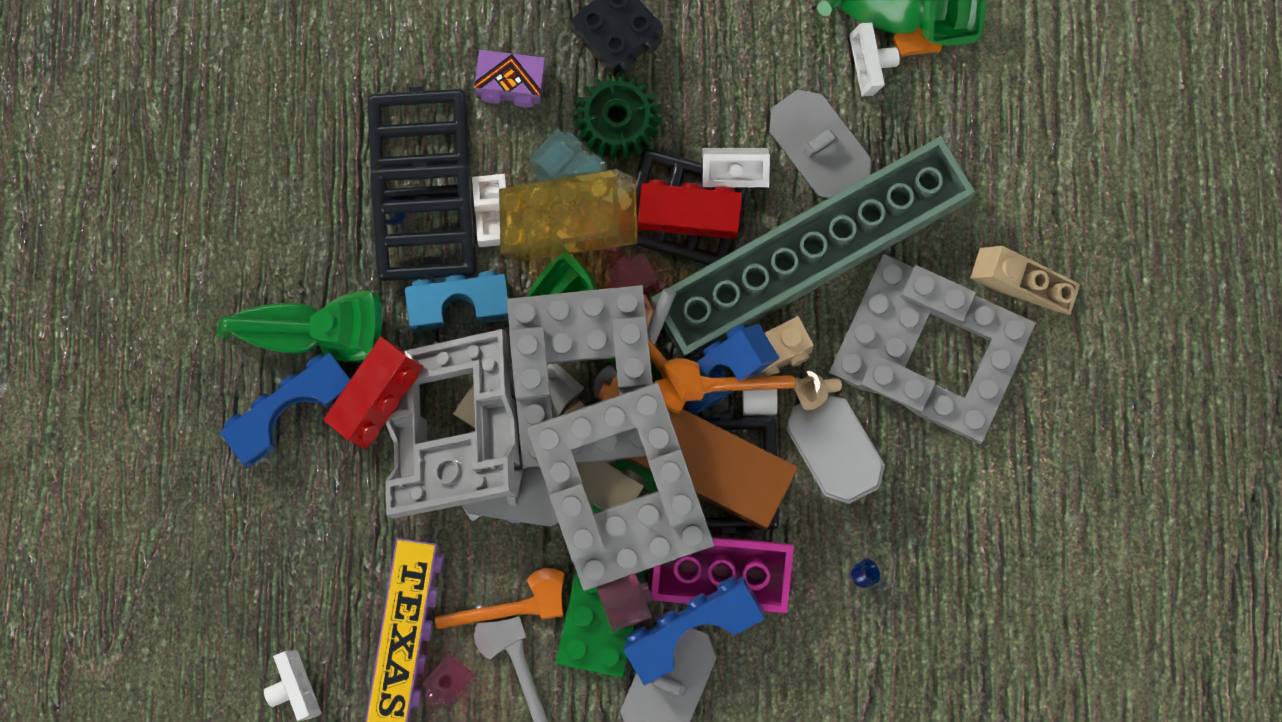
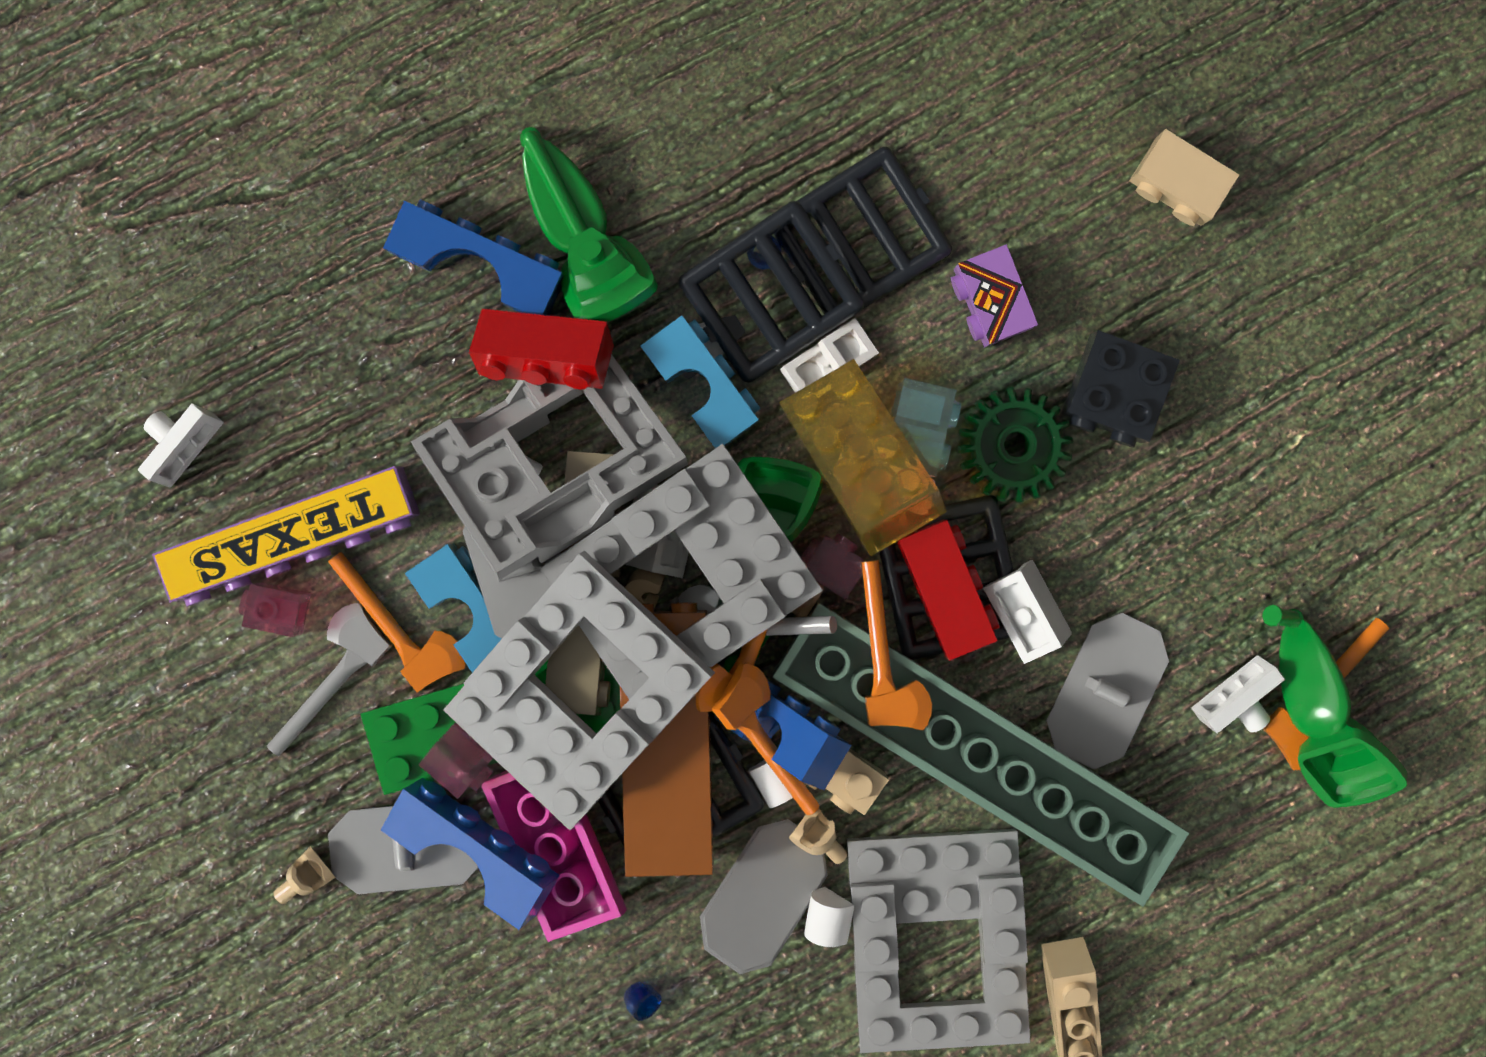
camera: 65 degrees right, 10 degrees up
none -> dark azure arch [405,543,501,673]
none -> white brick [804,887,855,947]
none -> orange piece [861,560,932,730]

